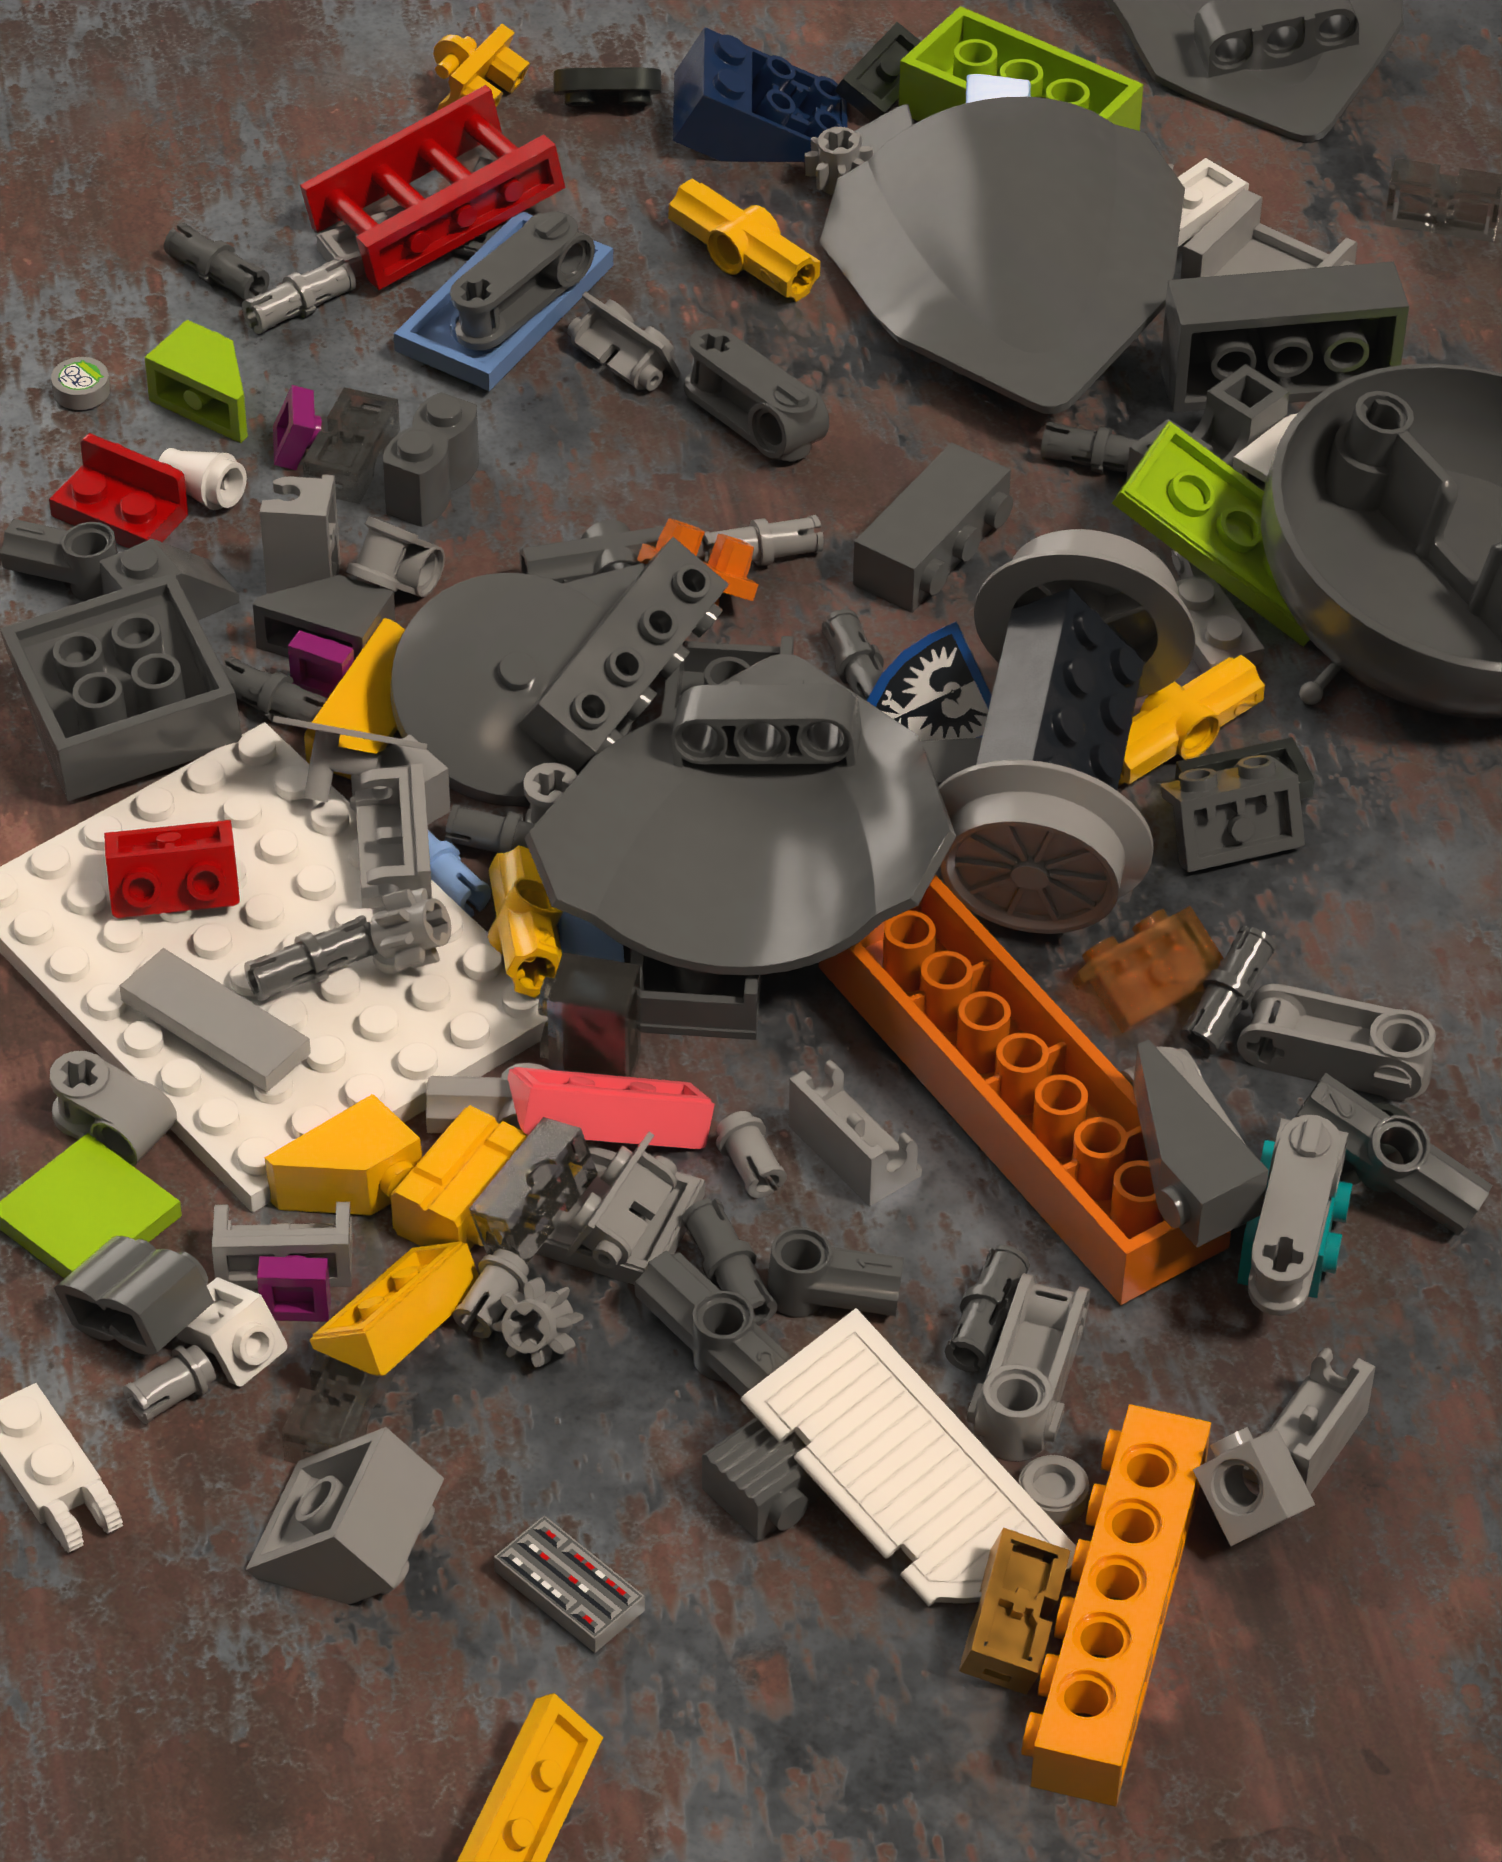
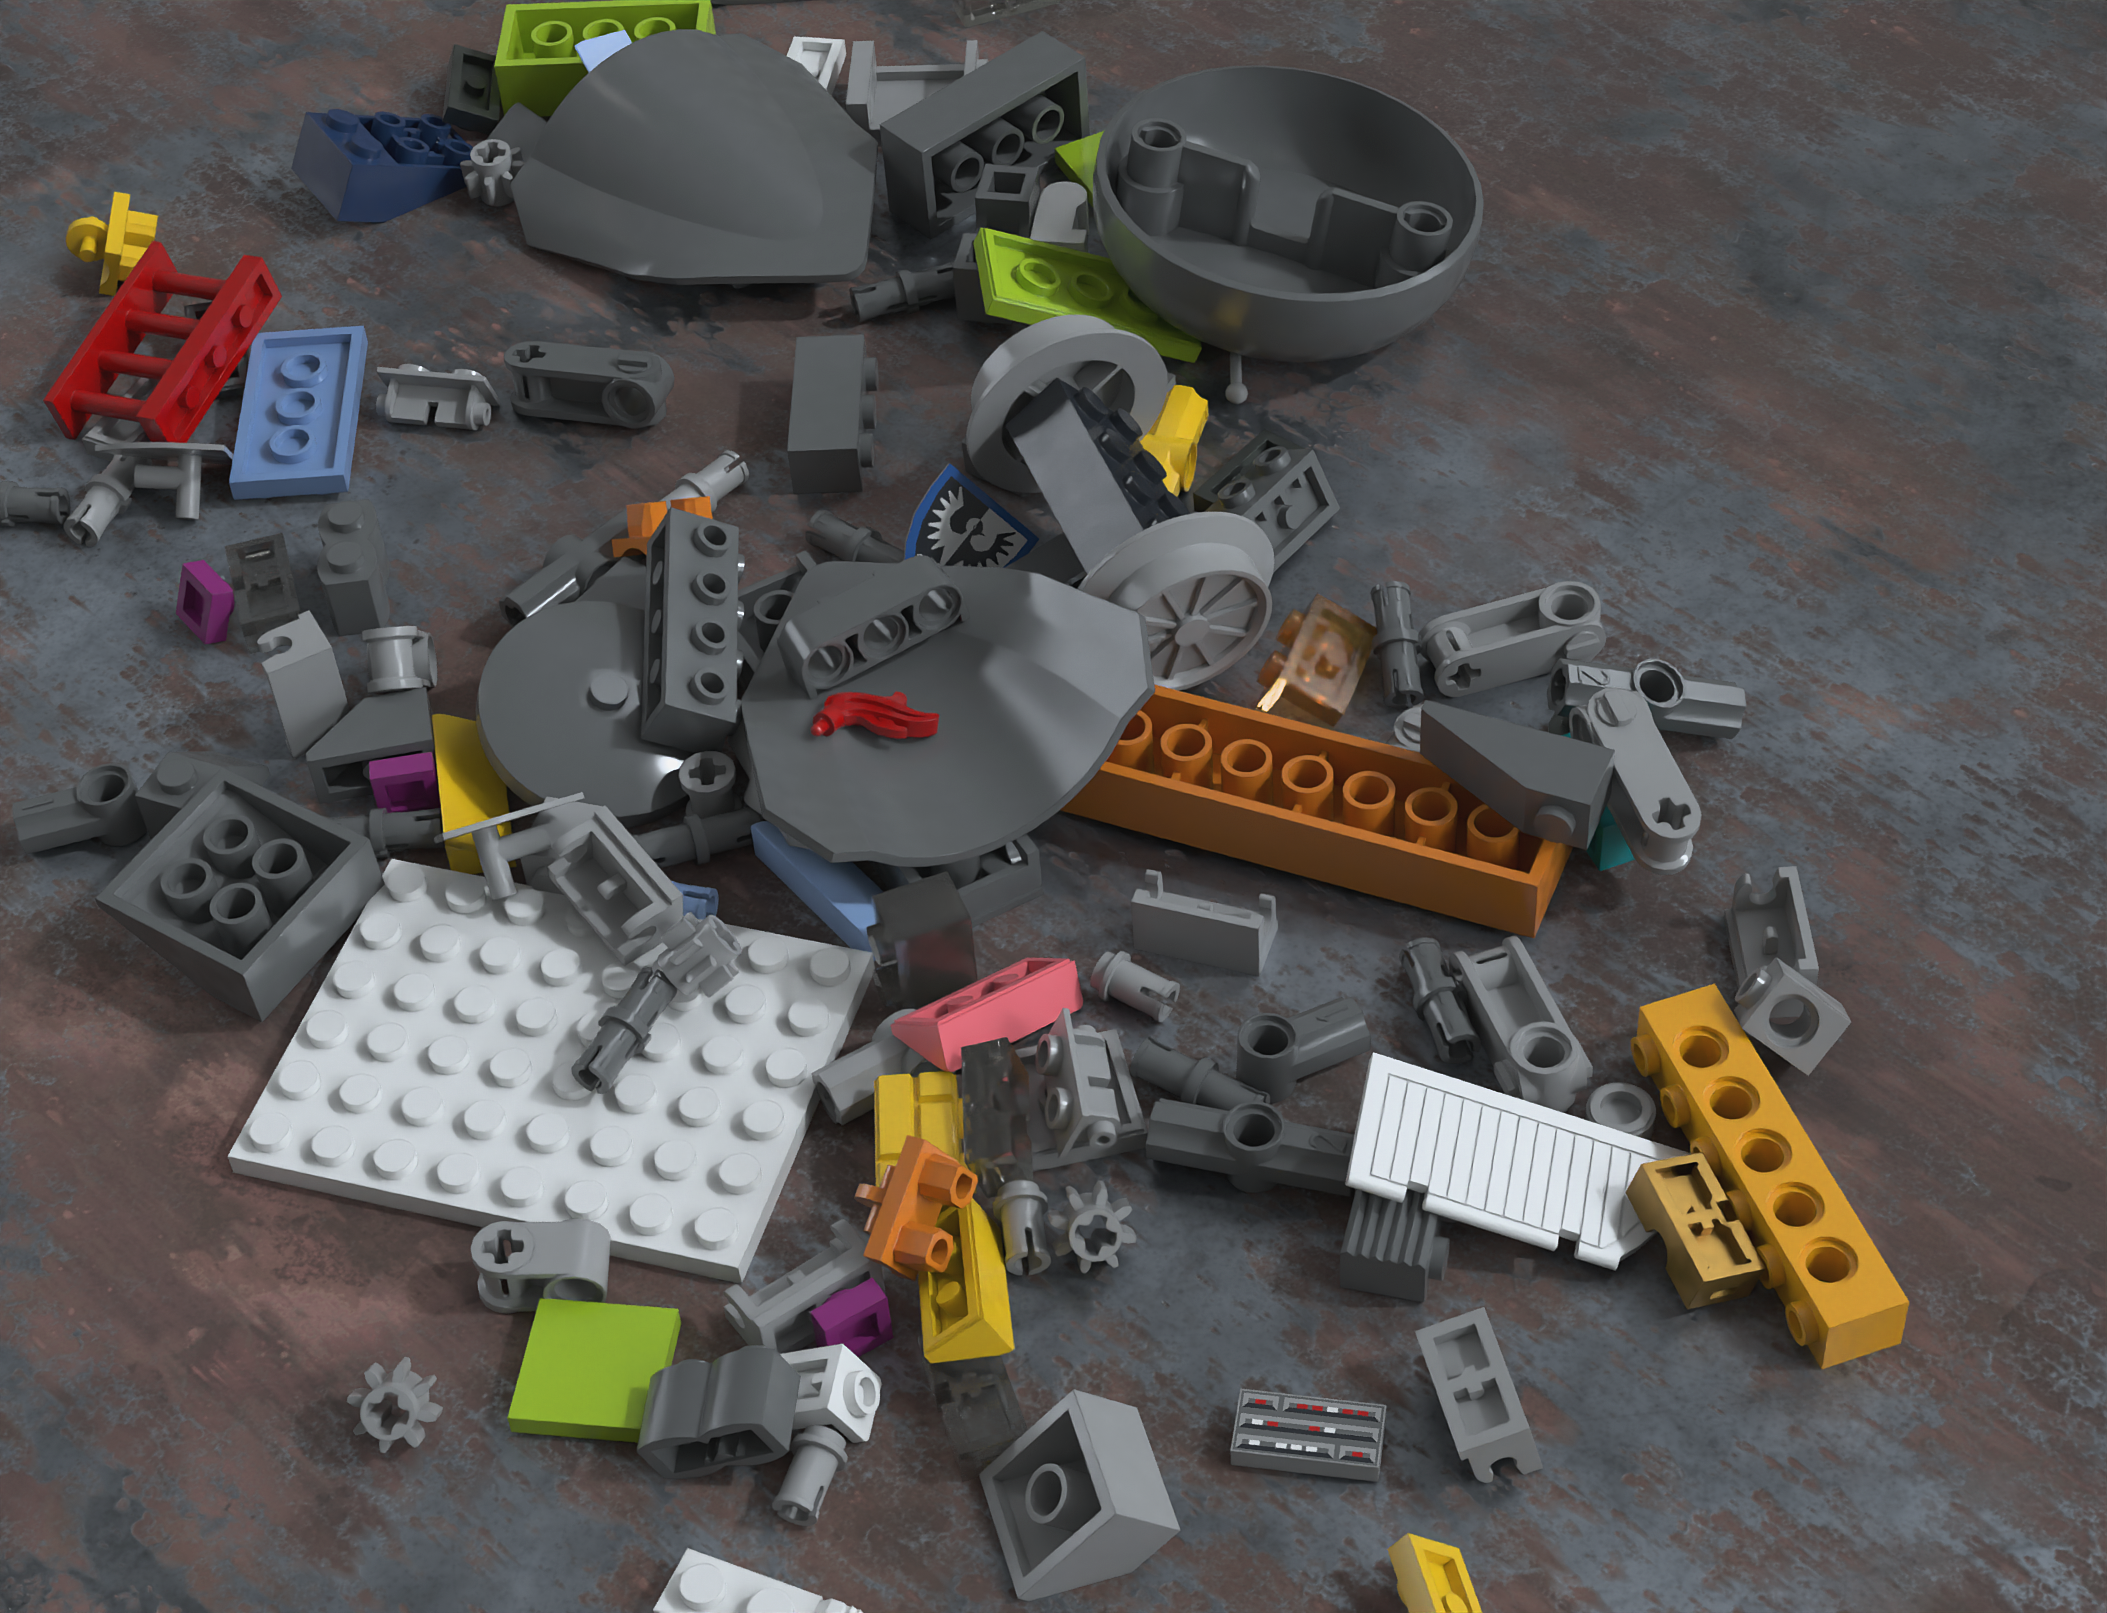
camera: 30 degrees left, 0 degrees up
red bracket [49,433,188,549] -> none
red bracket [104,820,240,918] -> none
light grey tile [119,948,311,1092] -> none
lime slope [145,320,248,443] -> none
white cone [159,448,247,510] -> none
yellow slope [264,1094,422,1215] -> none
dark grey piece [450,211,595,350] -> none
yellow piece [487,845,566,998] -> none
pearl dark grey plate [553,67,662,106] -> none
yellow piece [668,178,820,302] -> none
none -> light grey shield [95,442,233,520]
none -> red piece [810,691,939,739]
none -> orange hips [854,1135,978,1281]
none -> light grey hinge [1415,1307,1543,1483]

